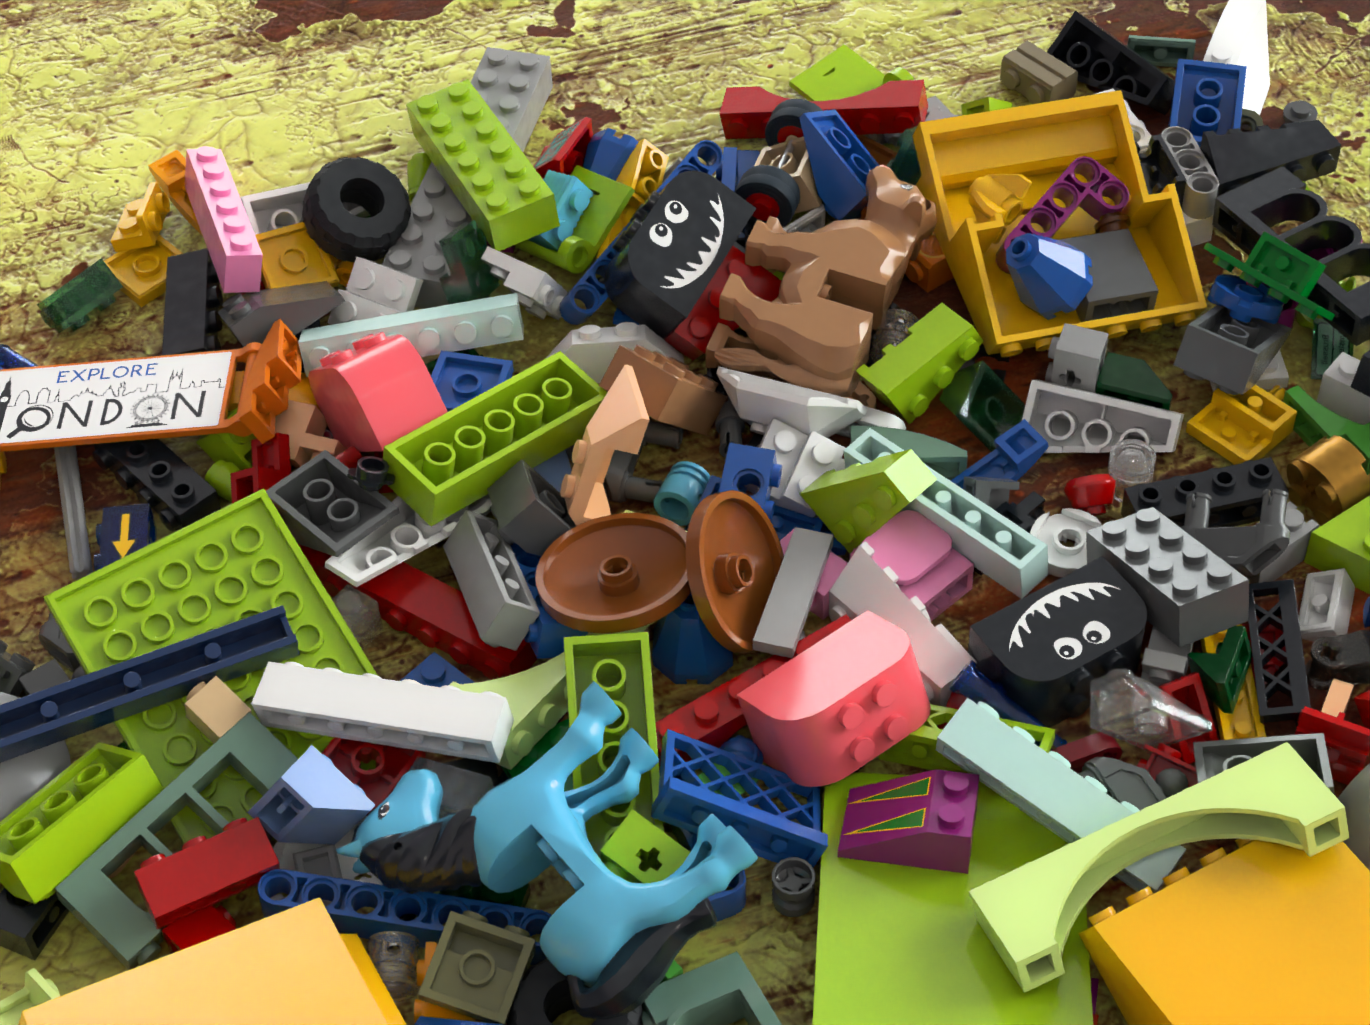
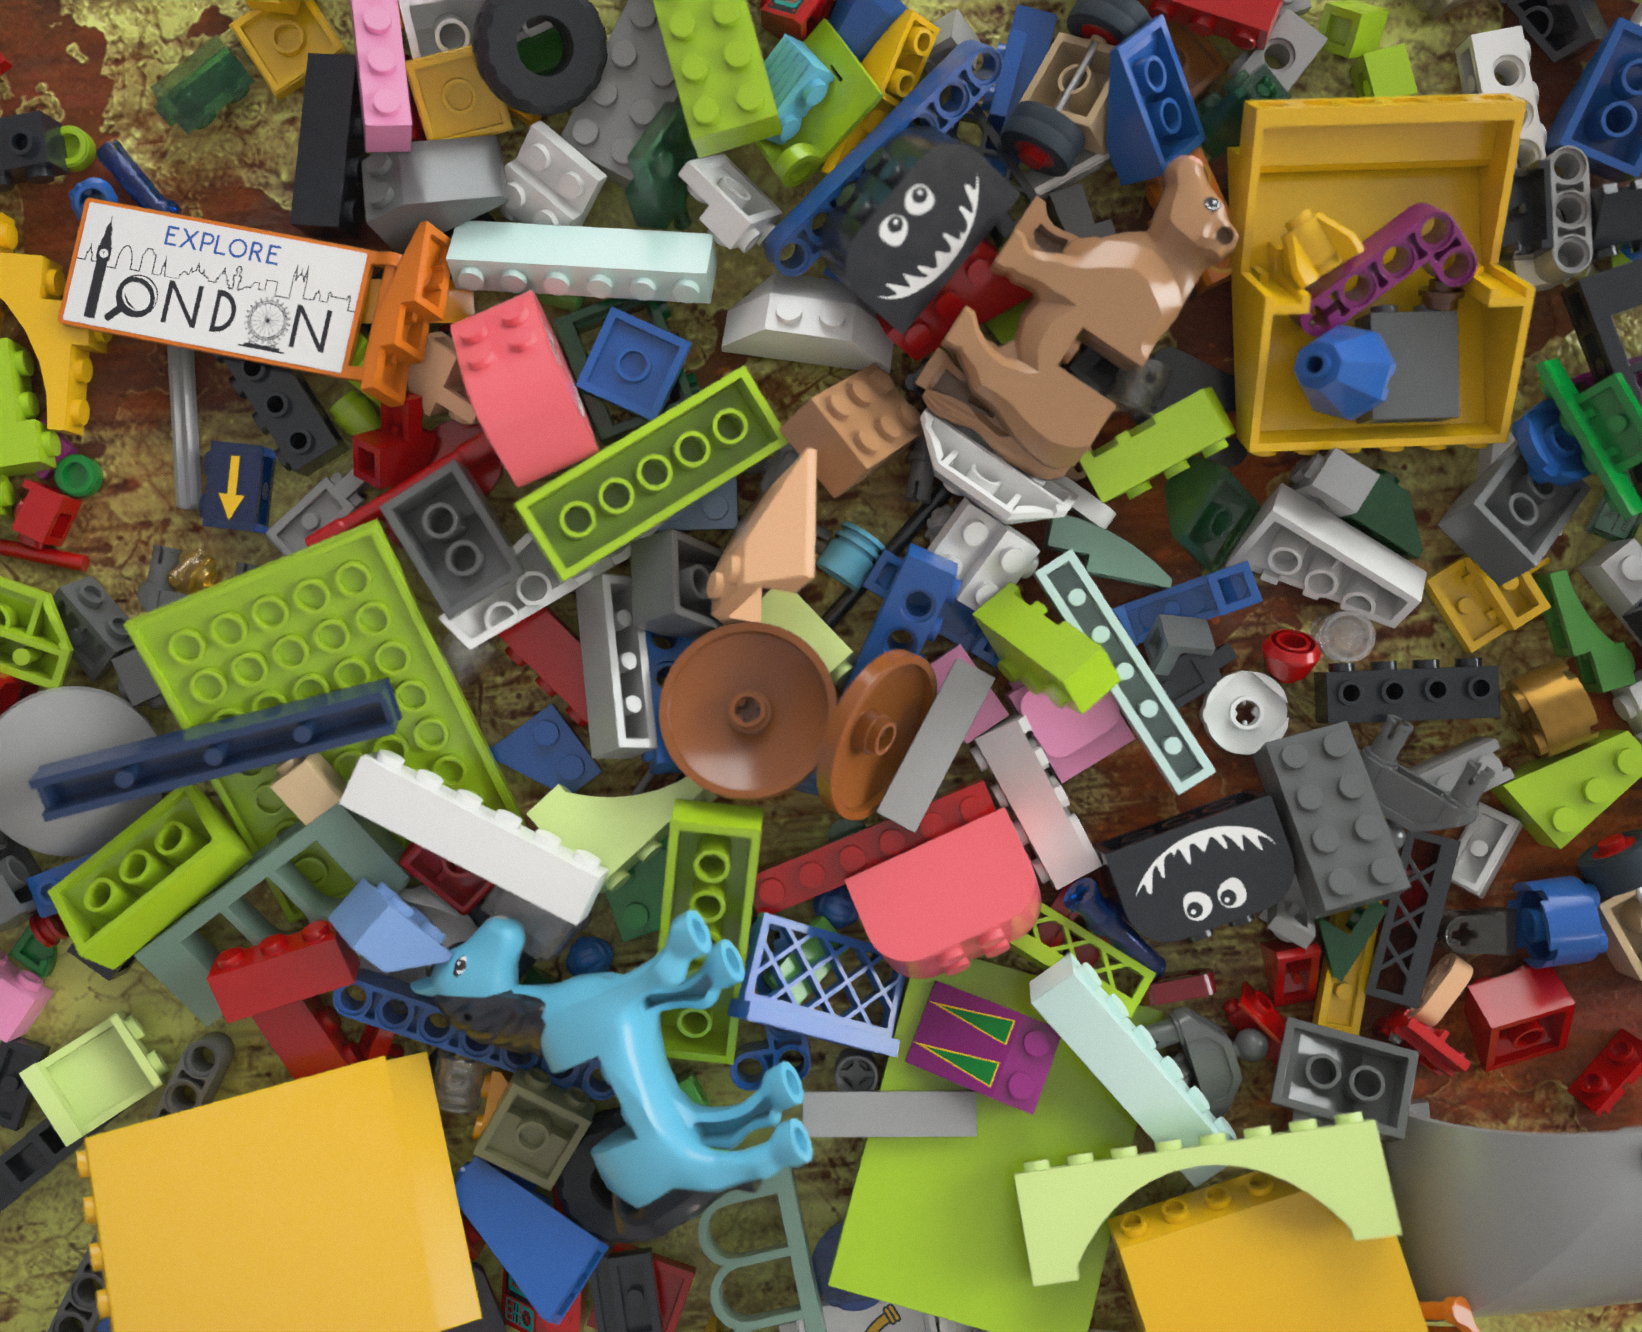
camera: 15 degrees right, 40 degrees up
black plate [347,456,395,491] -> none
lime brick [600,809,690,884] -> none
clear slope [1090,669,1212,750] -> none
none -> light grey tile [802,1090,977,1137]

